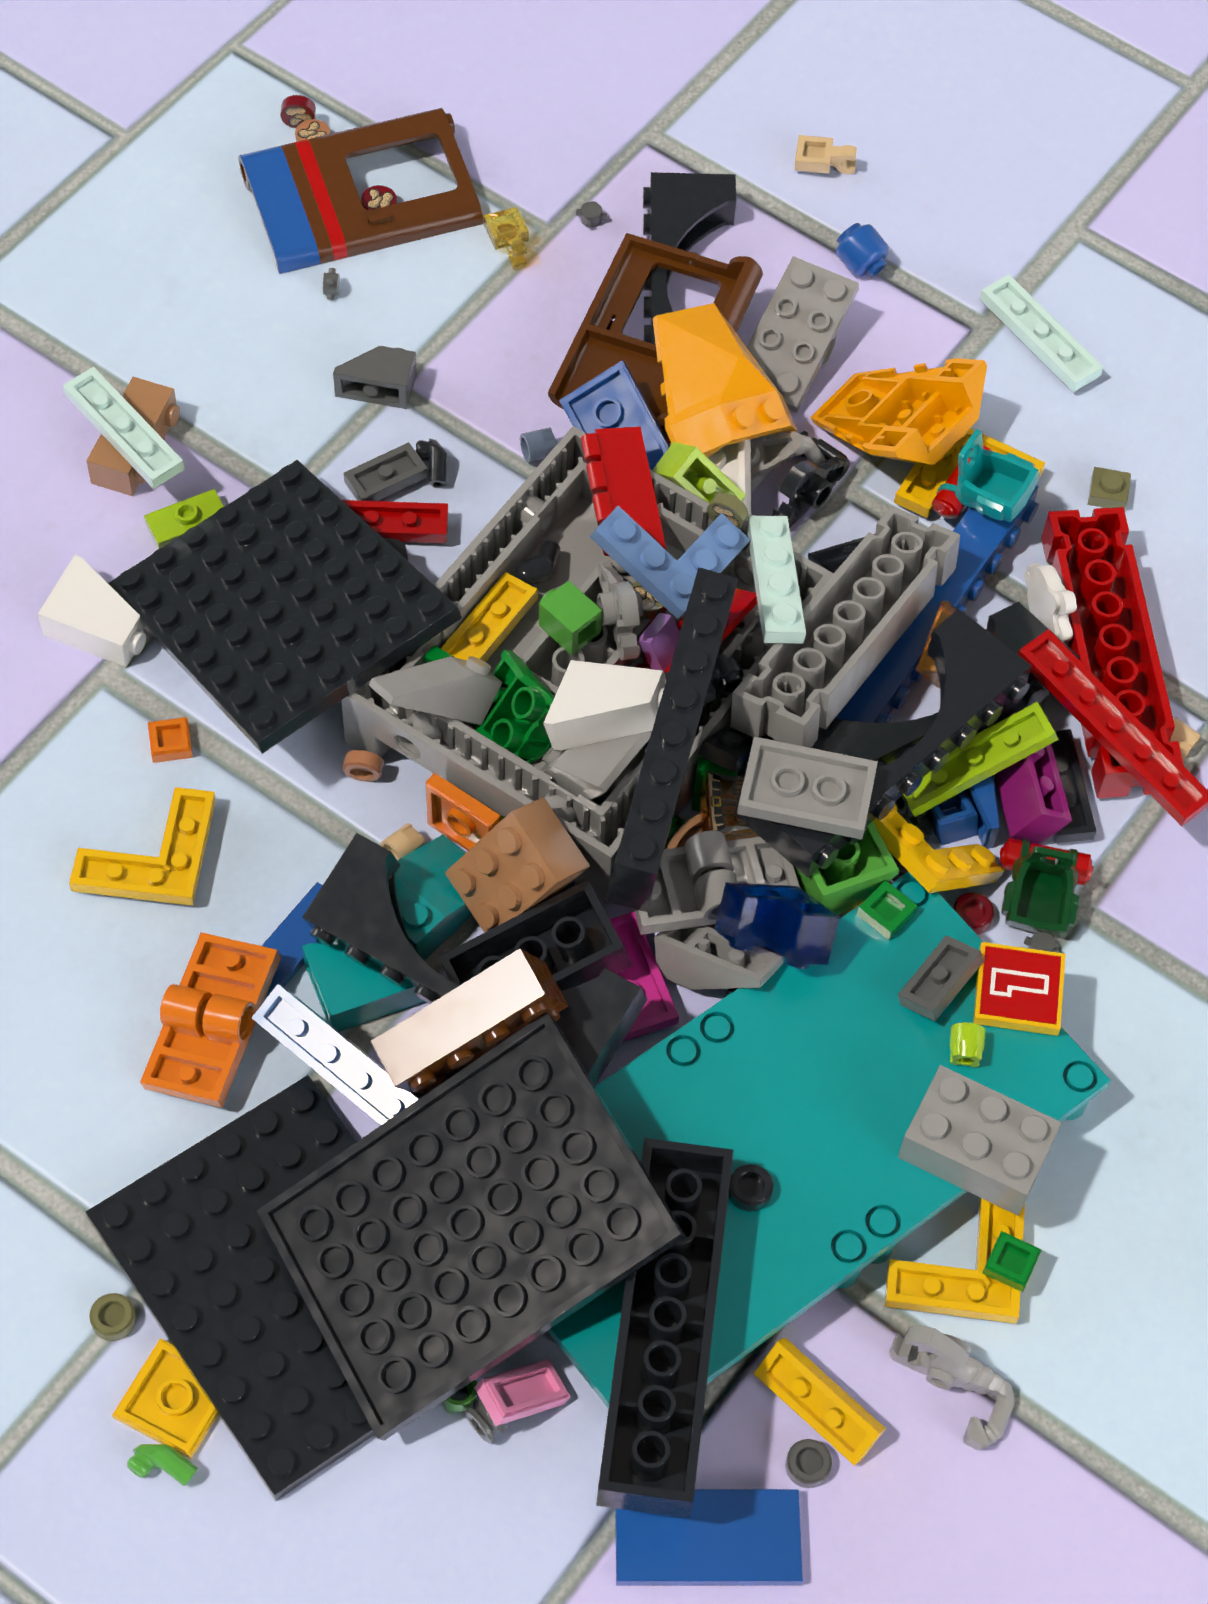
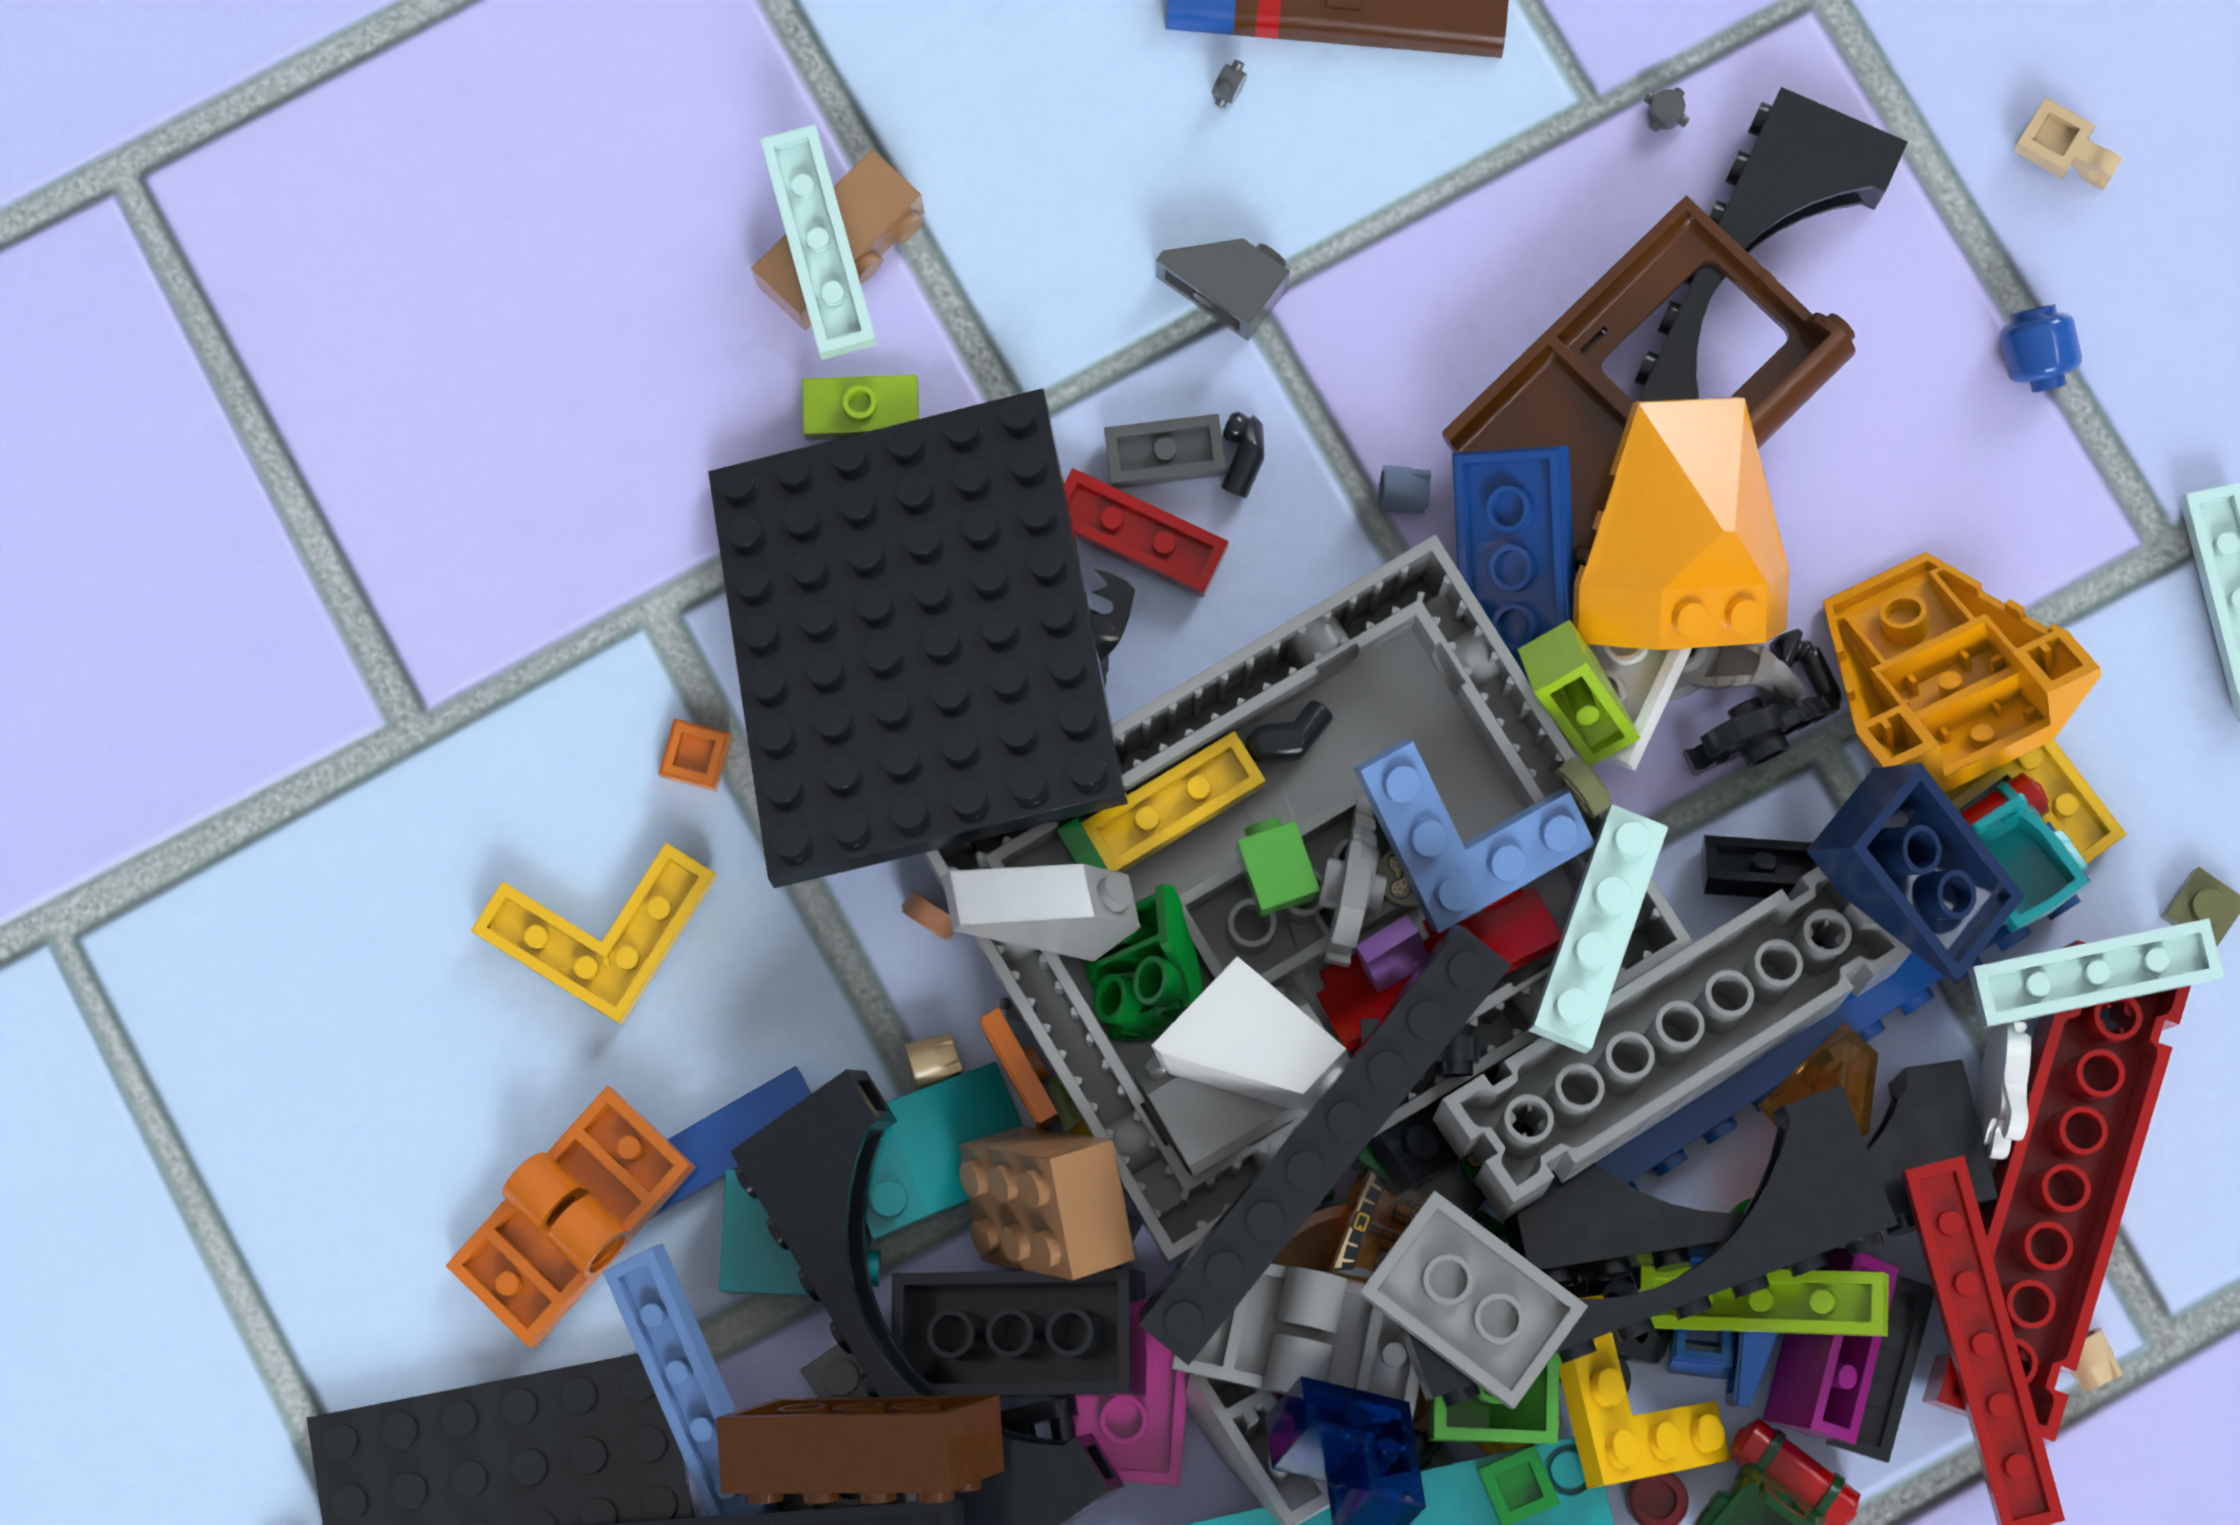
camera: 30 degrees right, 20 degrees up
white slope [38,555,146,667] -> none
clear yellow plate [483,207,529,270] -> none
red windscreen [581,426,667,556] -> none
light grey plate [747,256,859,413] -> none
none -> dark blue slope [1806,763,2024,981]
none -> light aqua plate [1968,918,2224,1028]

